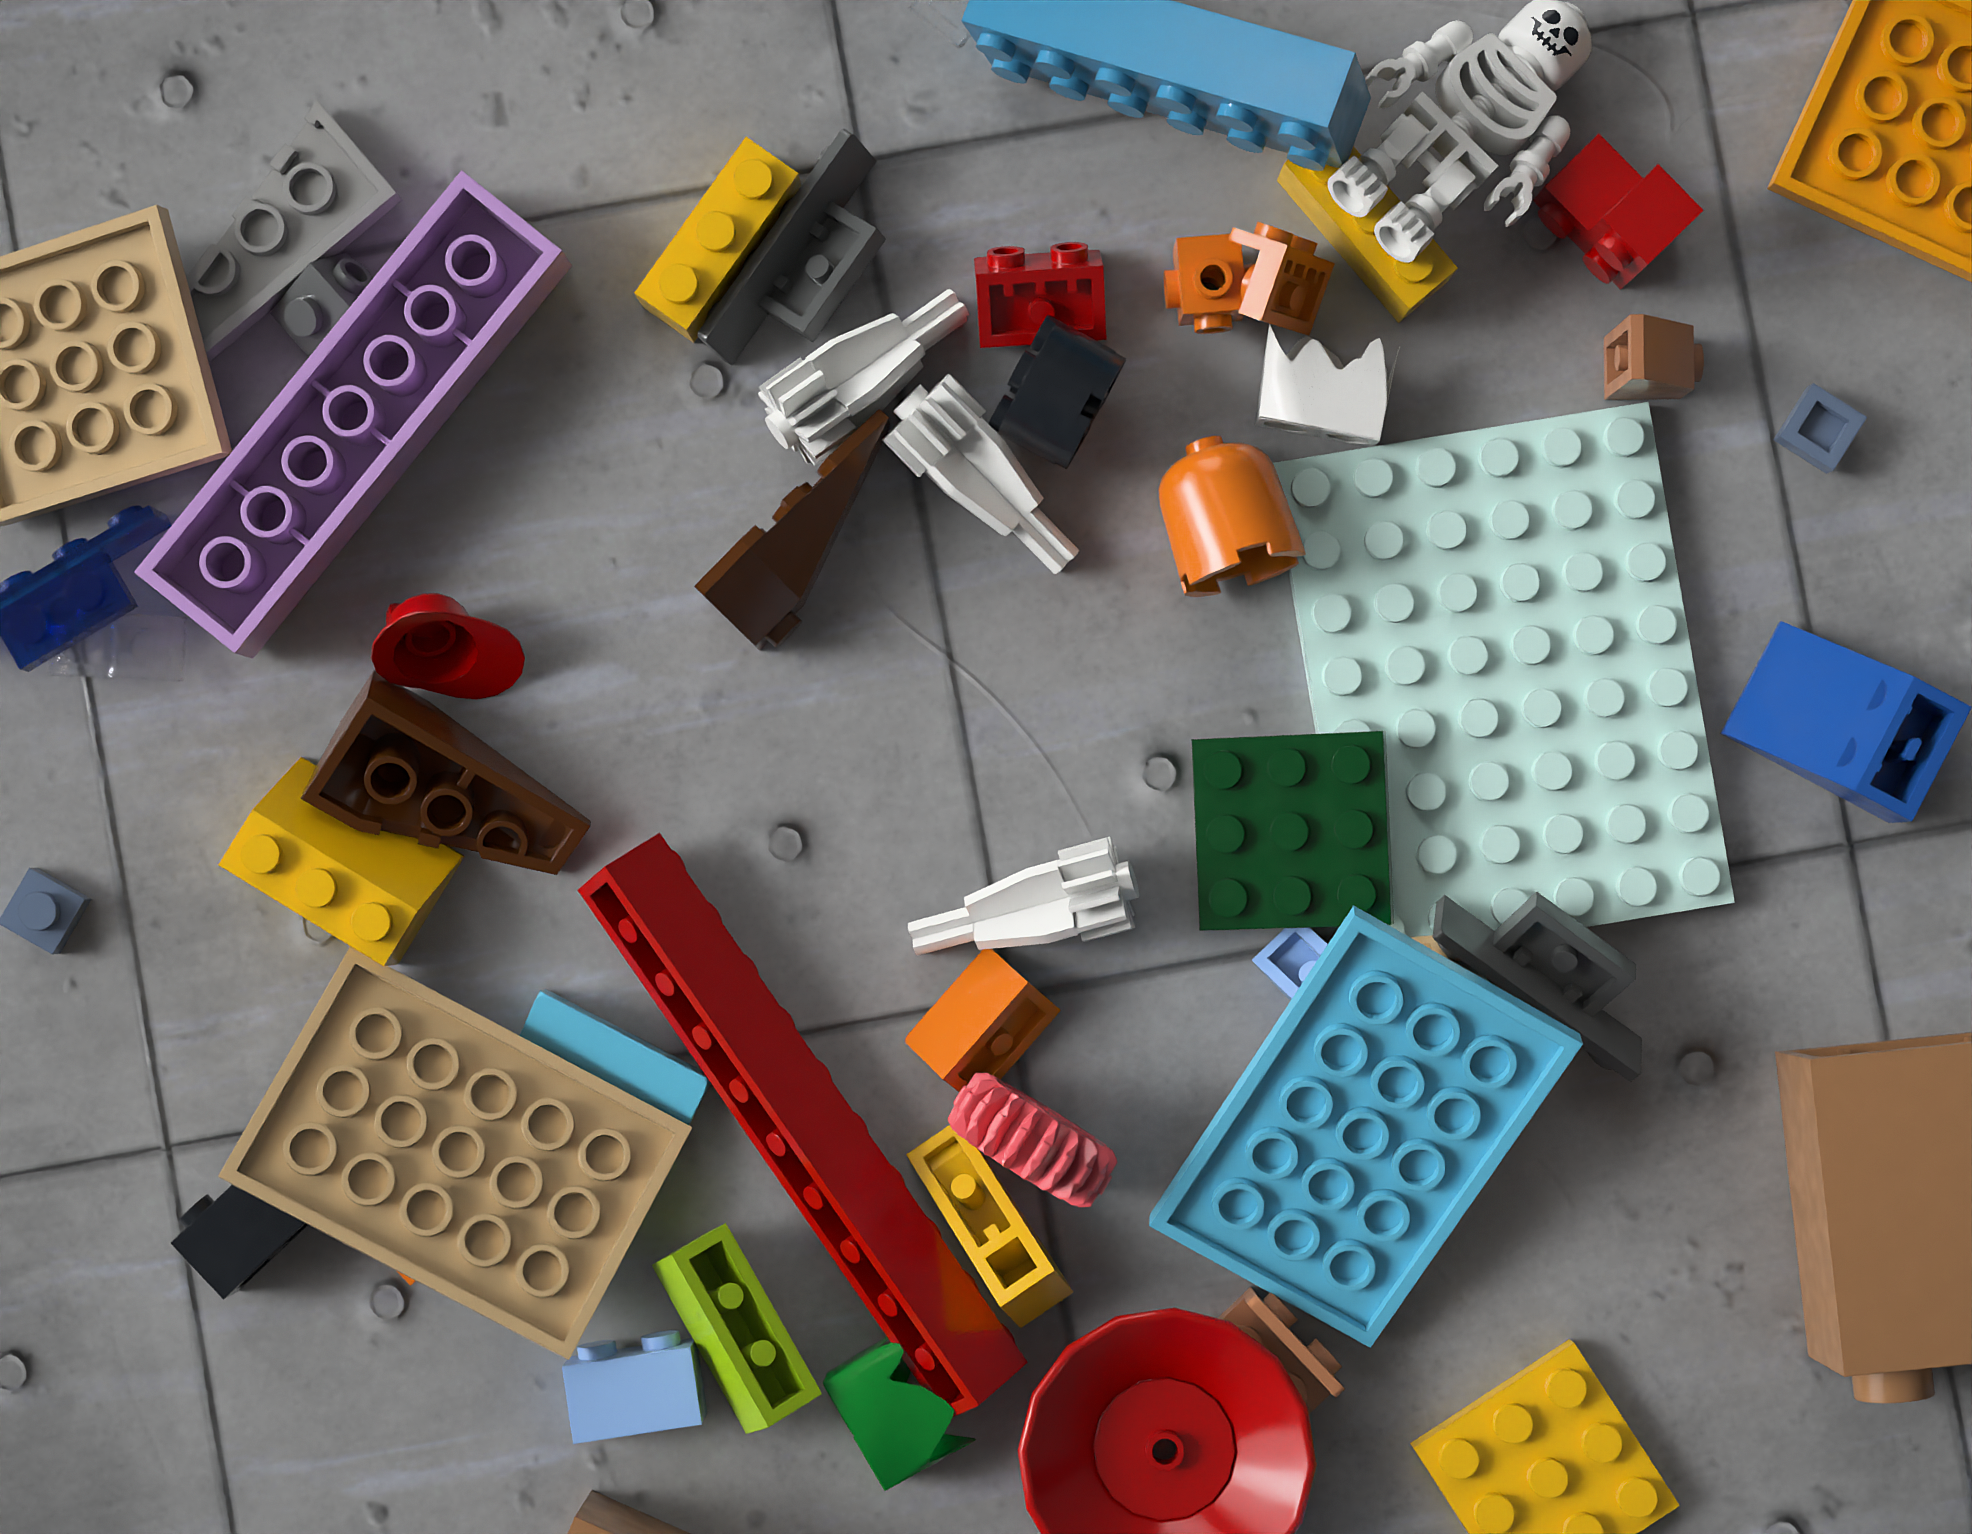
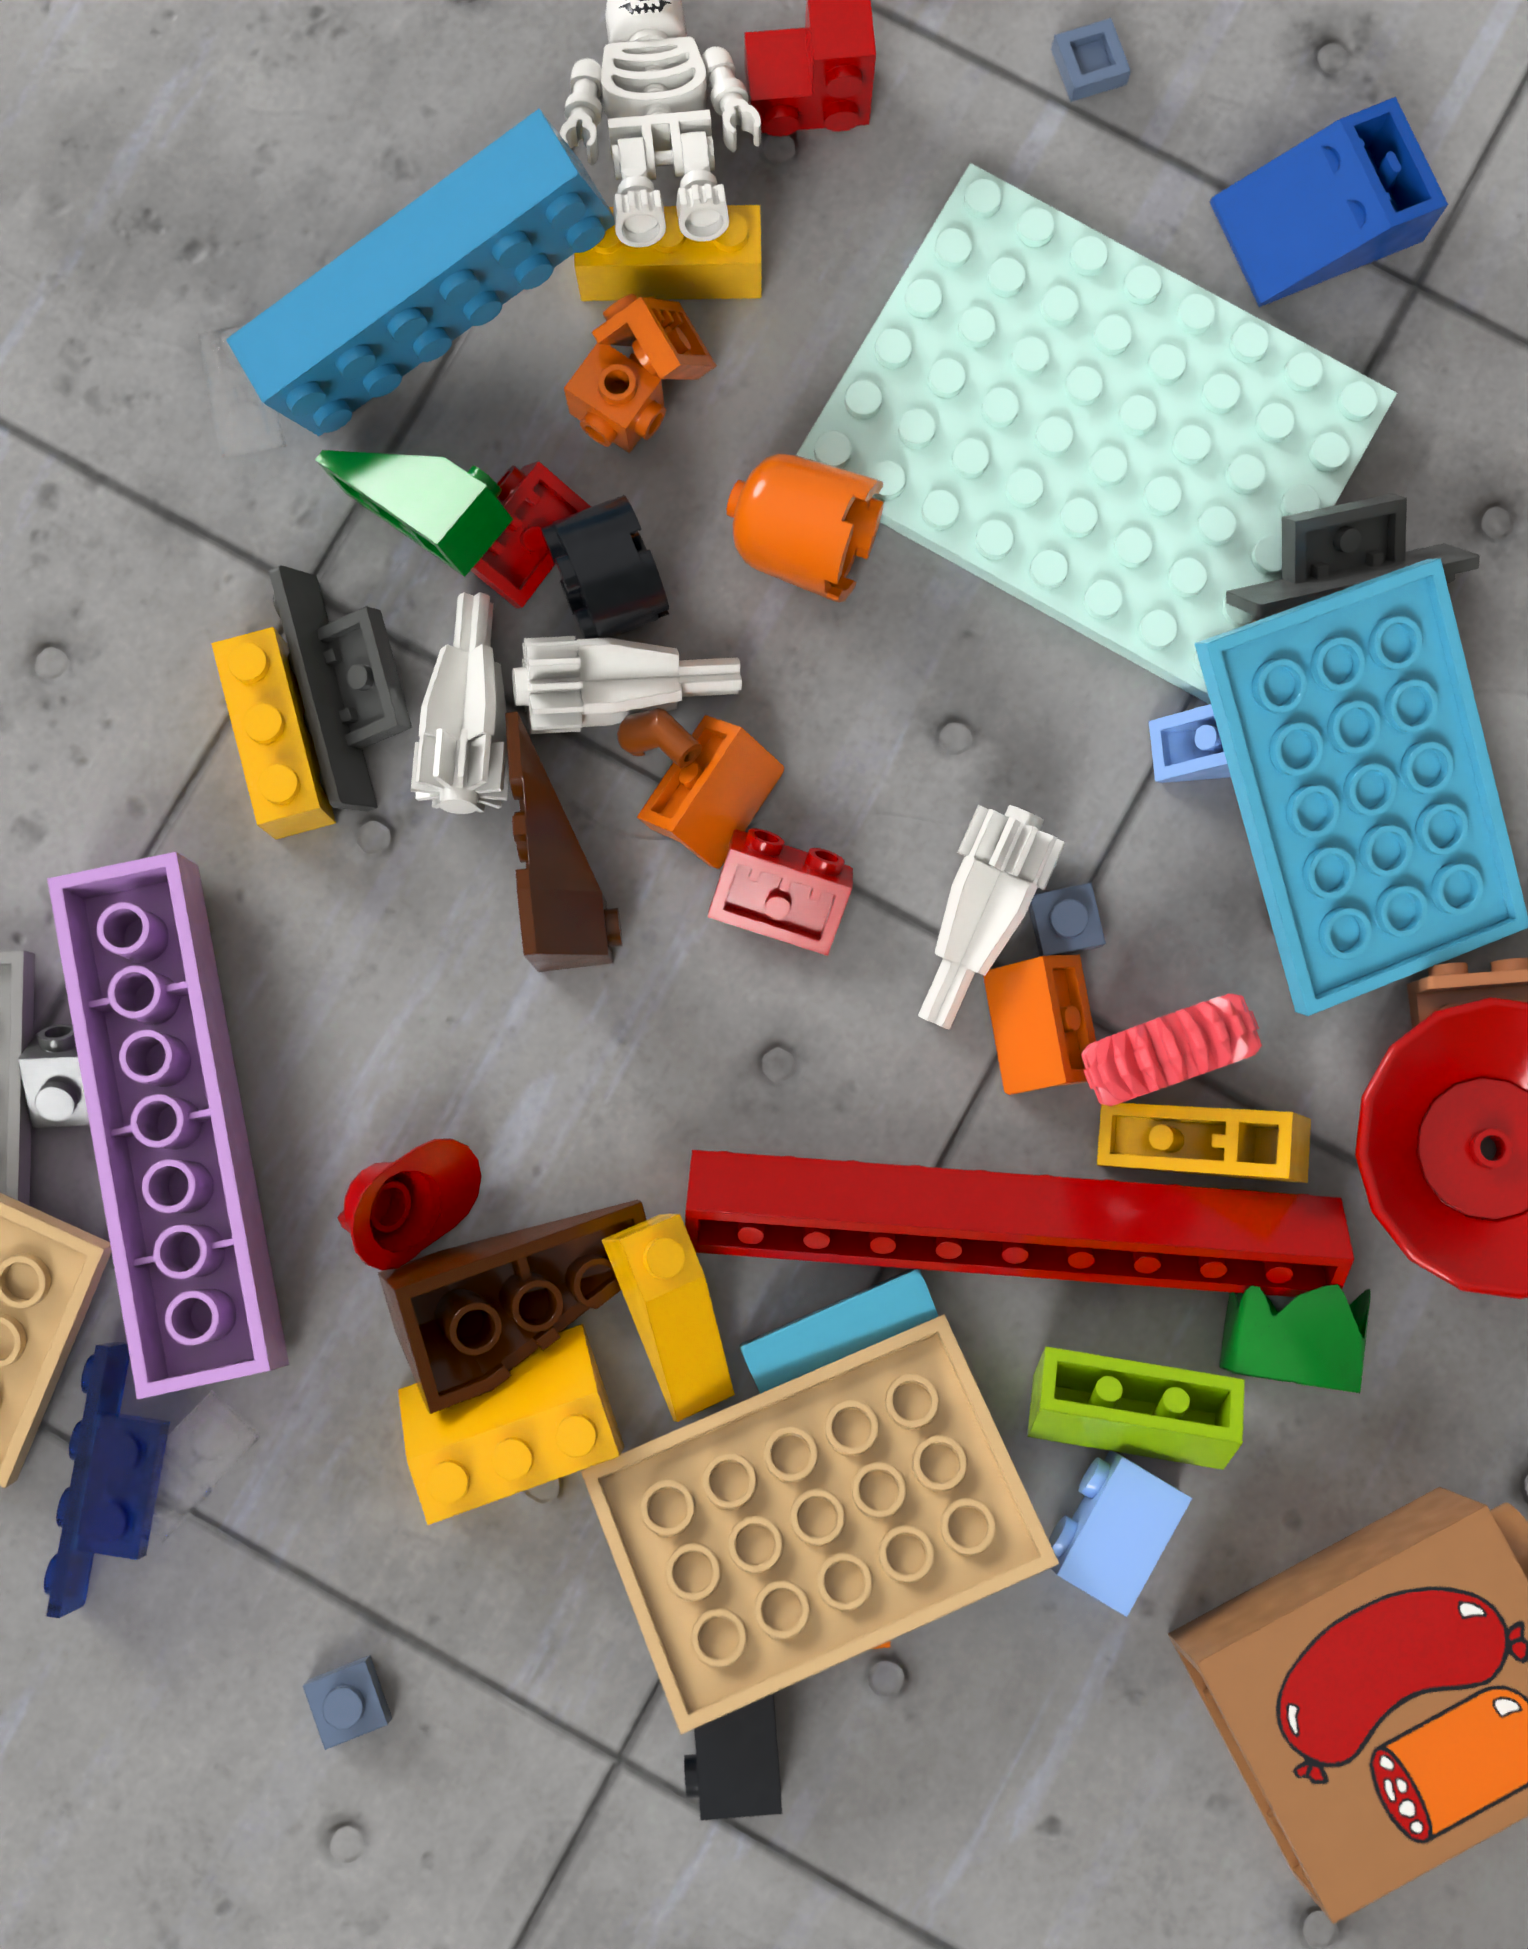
camera: 50 degrees left, 5 degrees down
dark green plate [1191,731,1394,931] -> none
white piece [1255,324,1400,447] -> none
nougat slope [1604,314,1704,400] -> none
none -> slope [315,450,513,577]
none -> yellow slope [602,1214,735,1422]
none -> dark orange arm [617,708,702,768]
none -> orange panel [637,715,784,869]
none -> bracket [707,828,853,956]
none -> sand blue plate [1029,883,1106,956]

